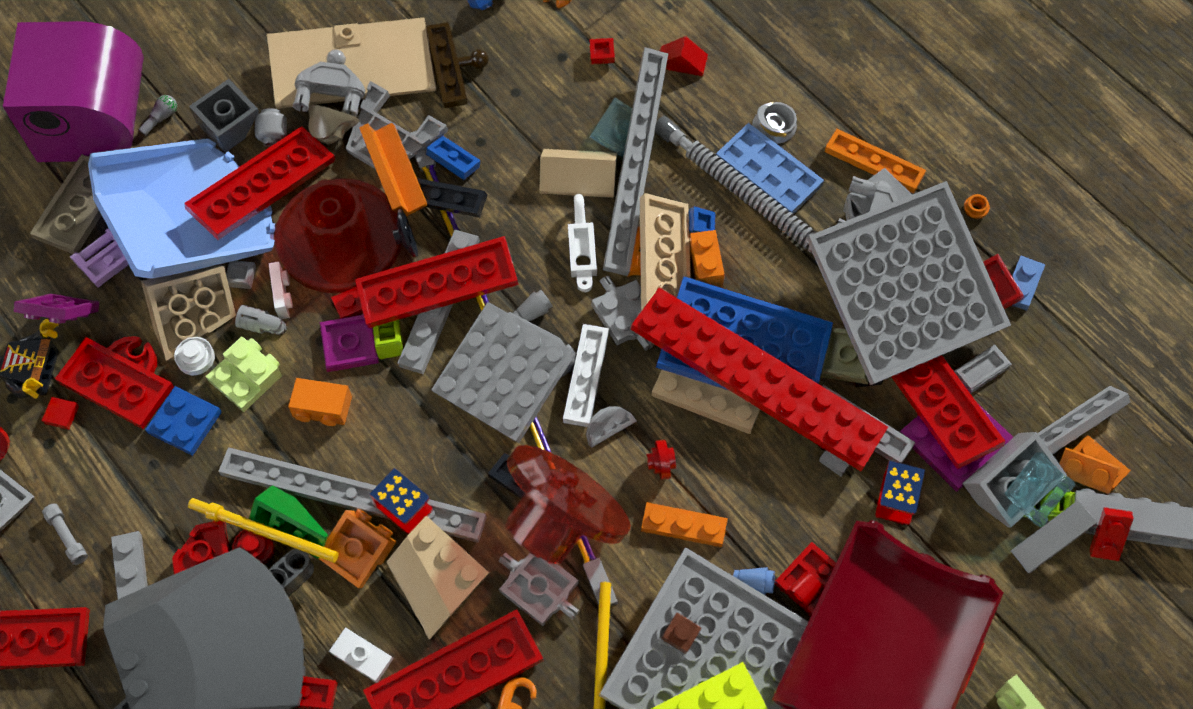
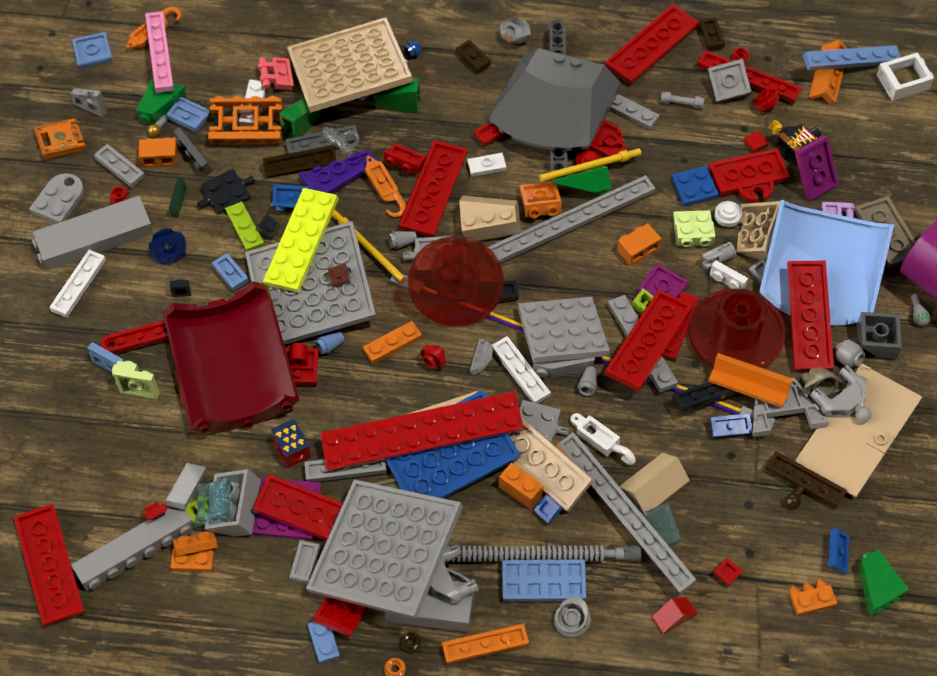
camera: 135 degrees right, 5 degrees down
piece [370,468,433,535] -> none
black dish [392,208,418,258] -> none
light grey plate [1037,386,1130,454] -> none
none -> light grey cone [388,231,416,250]

